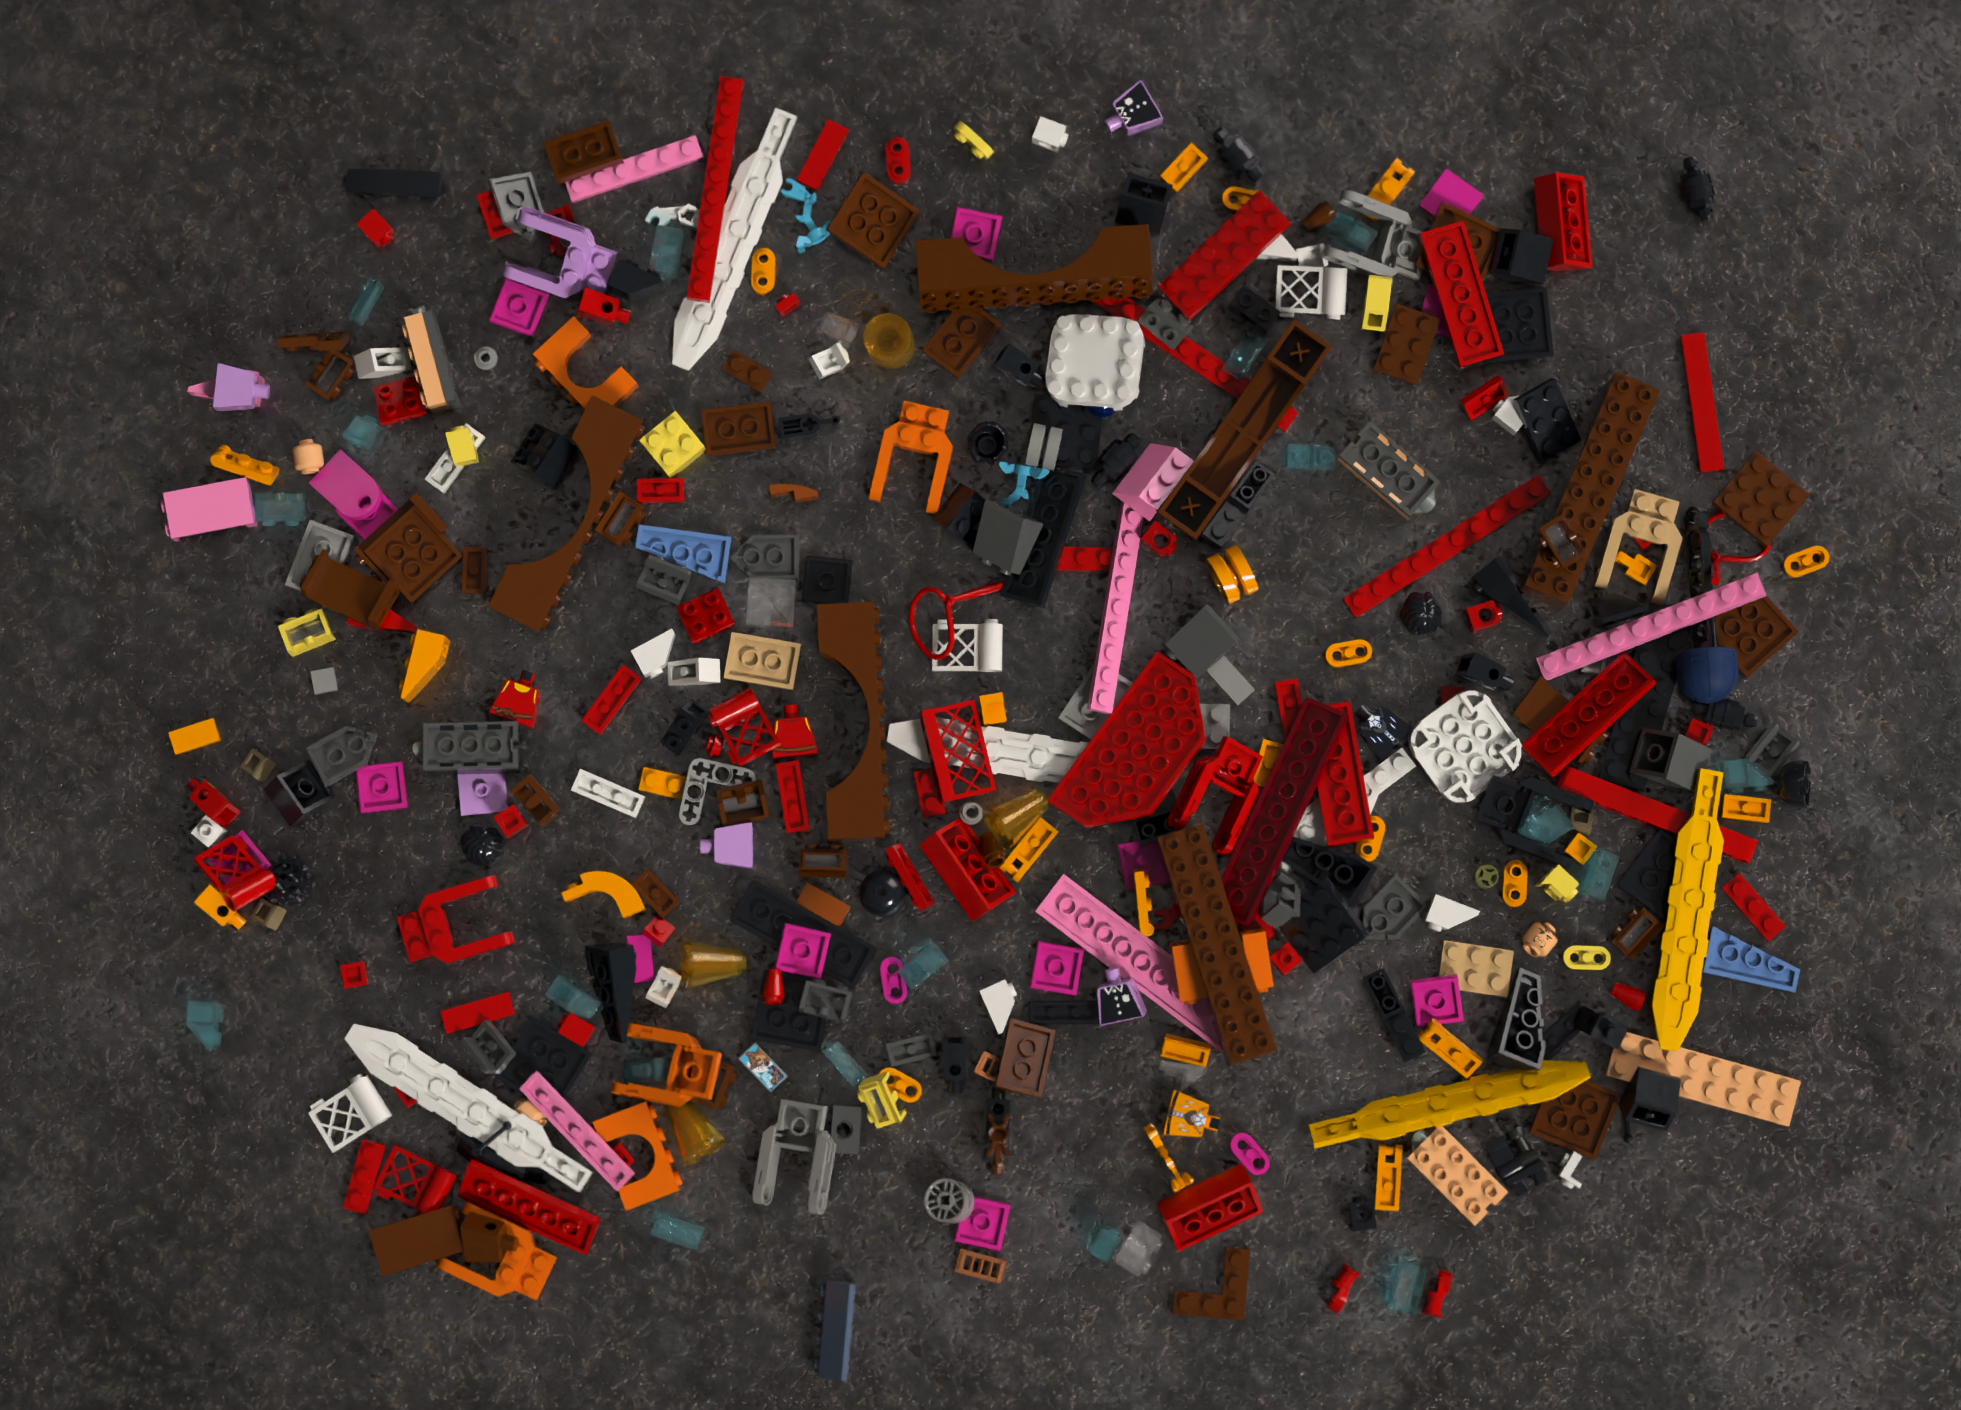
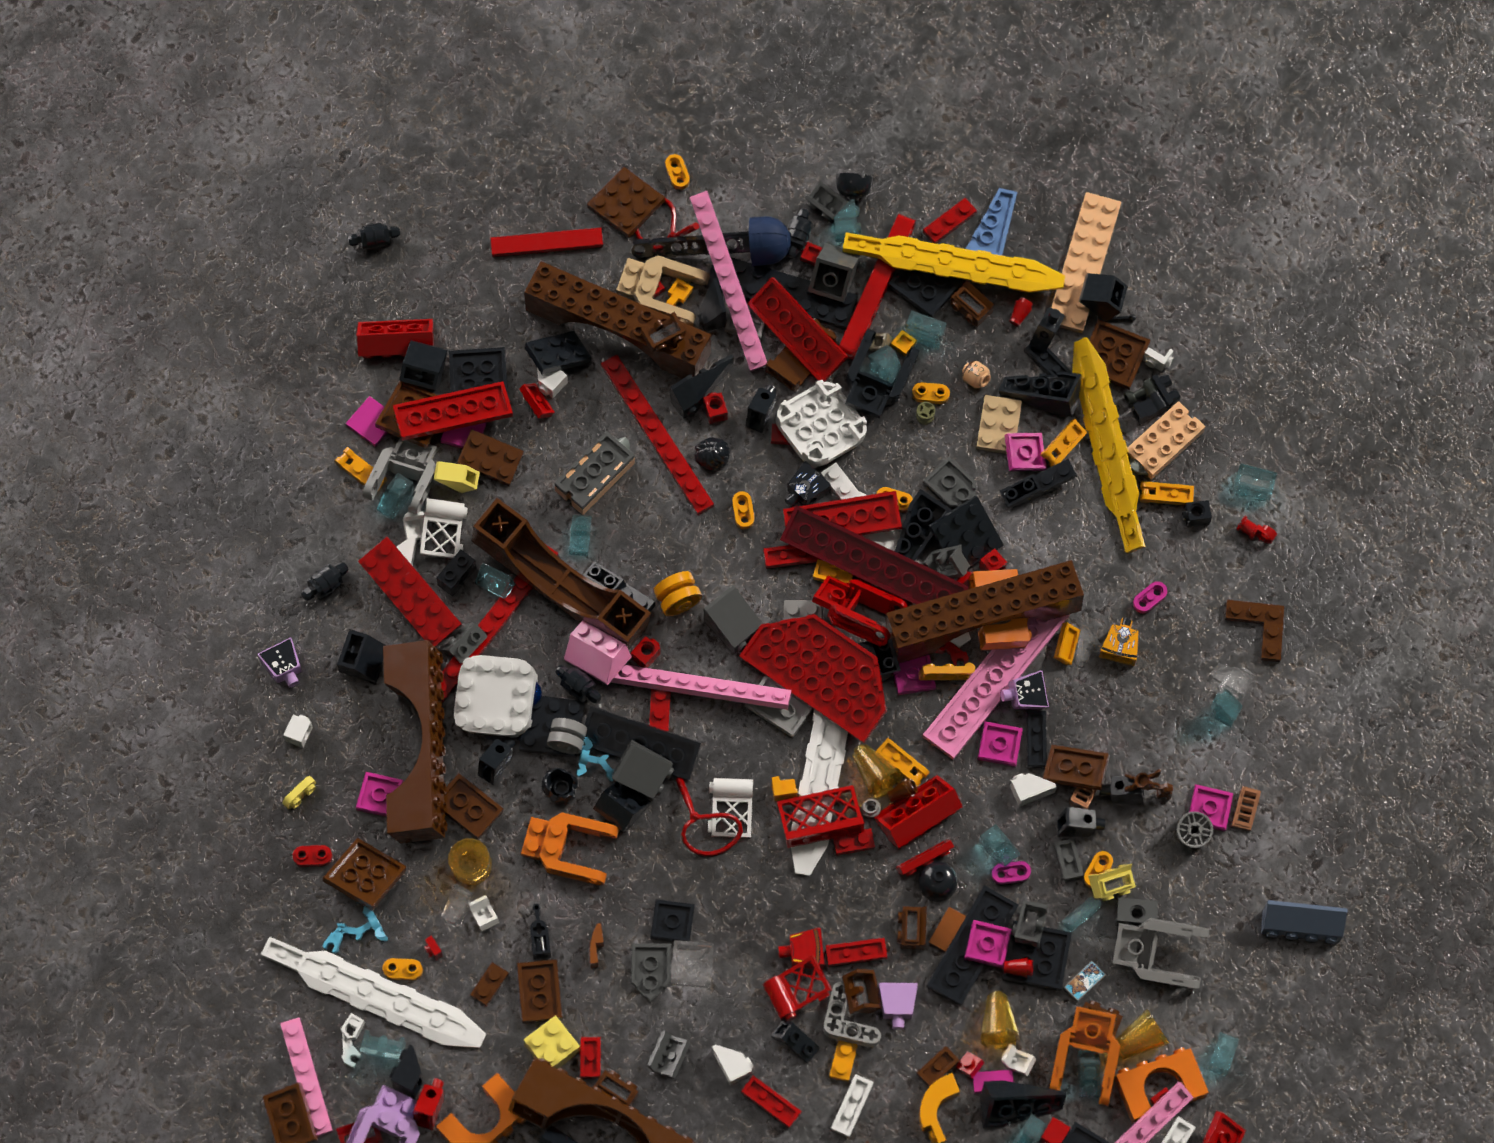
camera: 90 degrees left, 15 degrees down
medium blue wing [636,525,732,584] -> none
white slope [668,658,720,686] -> none
red hinge [676,588,735,643] -> none
red plate [687,76,744,303] -> none
red plate [704,734,723,757] -> none
tan plate [724,632,801,690] -> none
red tile [797,119,849,192] -> none
reddish brown arch [817,601,890,842] -> none
light orange piece [1143,1123,1194,1194] -> none
red slope [1156,1164,1264,1252] -> none
light orange plate [1160,143,1208,193] -> none
light grey tile [1206,655,1255,706] -> none
light orange plate [1222,187,1266,212] -> none
reddish brown cone [1301,200,1337,232] -> none
red connector [1421,1270,1453,1318] -> none
white slope [1423,894,1480,932] -> none
light yellow window [1536,864,1579,903] -> none
light yellow plate [1562,946,1611,970] -> none
reddish brown plate [1702,596,1799,678] -> none
light orange plate [1721,794,1771,823] -> none

